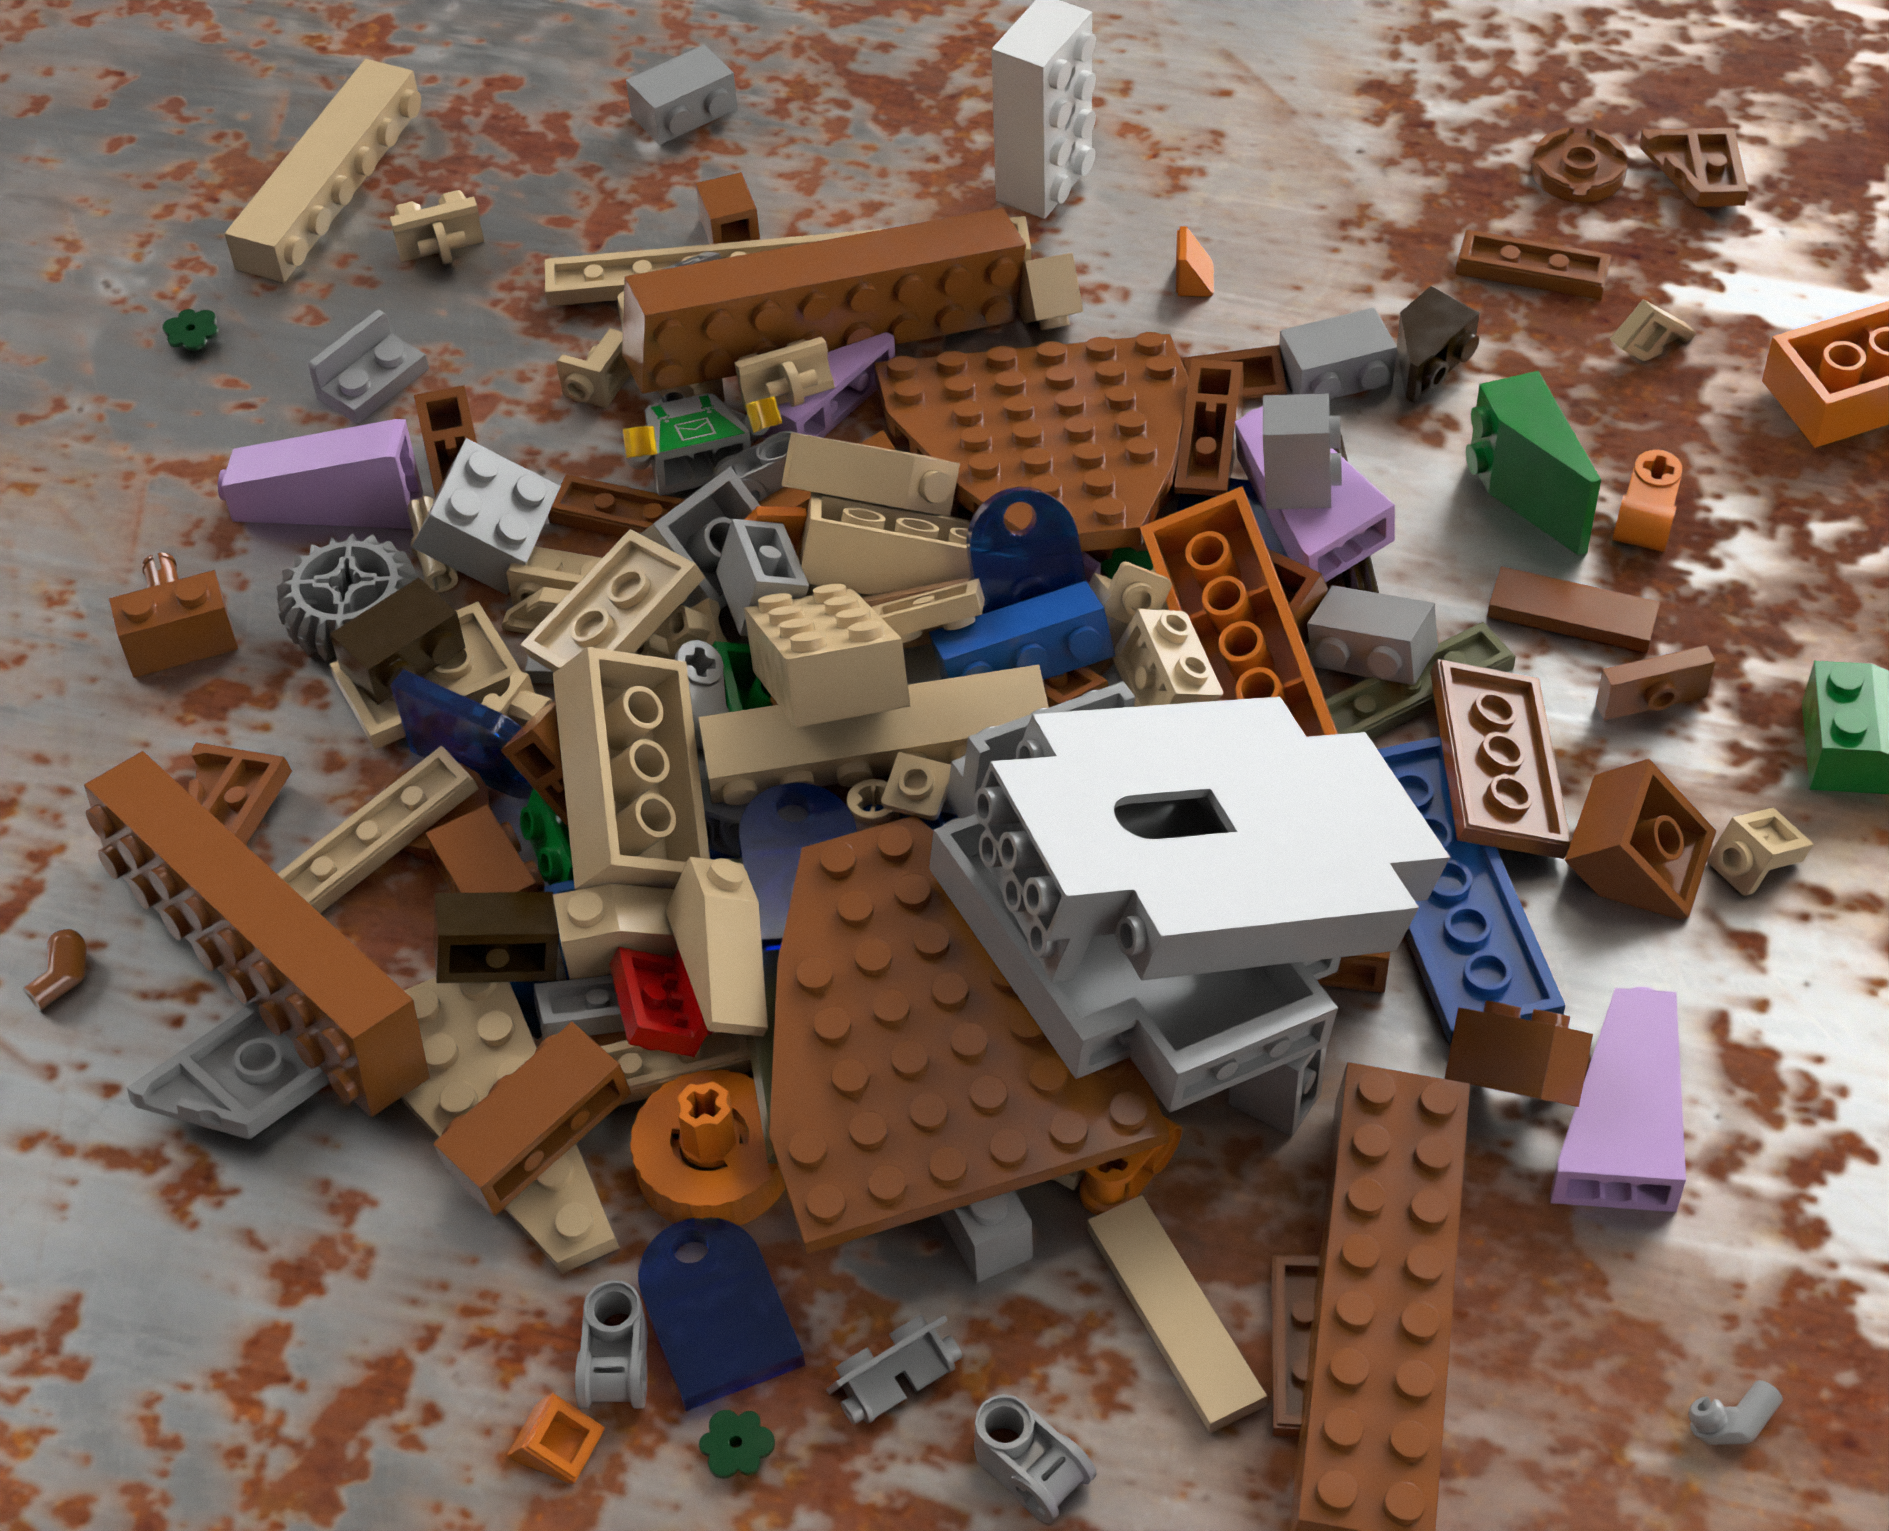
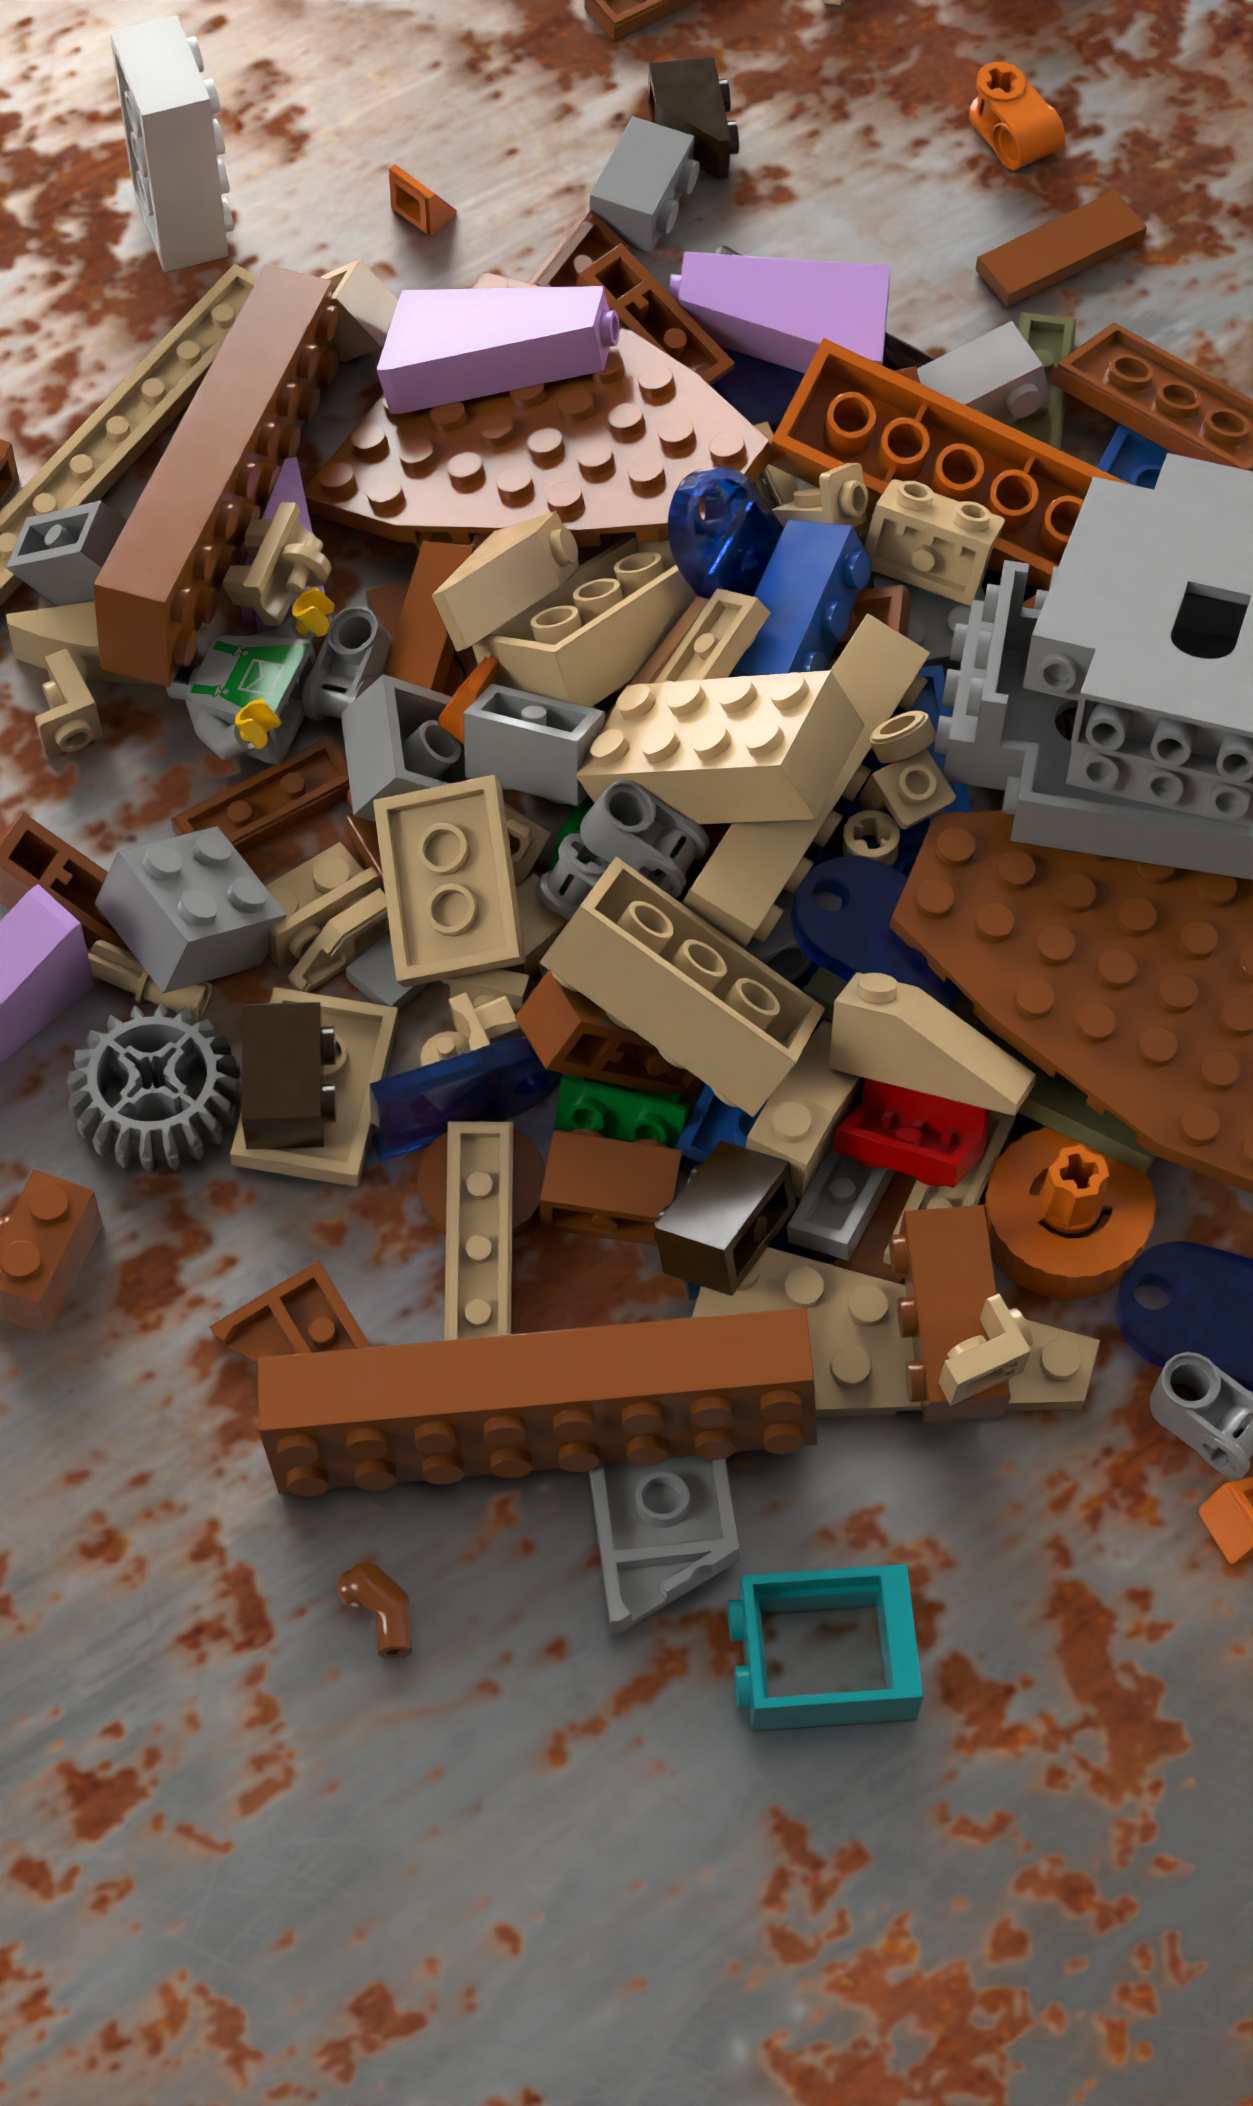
camera: 55 degrees left, 10 degrees up
light grey brick [1263,393,1342,509] -> none
green slope [1465,371,1601,555] -> none
dark orange plate [1595,645,1716,721] -> none
none -> slope [377,286,620,414]
none -> light grey piece [580,780,710,899]
none -> teal window [727,1564,923,1731]
none -> tan tile [869,711,936,763]
none -> tan bracket [938,1293,1033,1406]

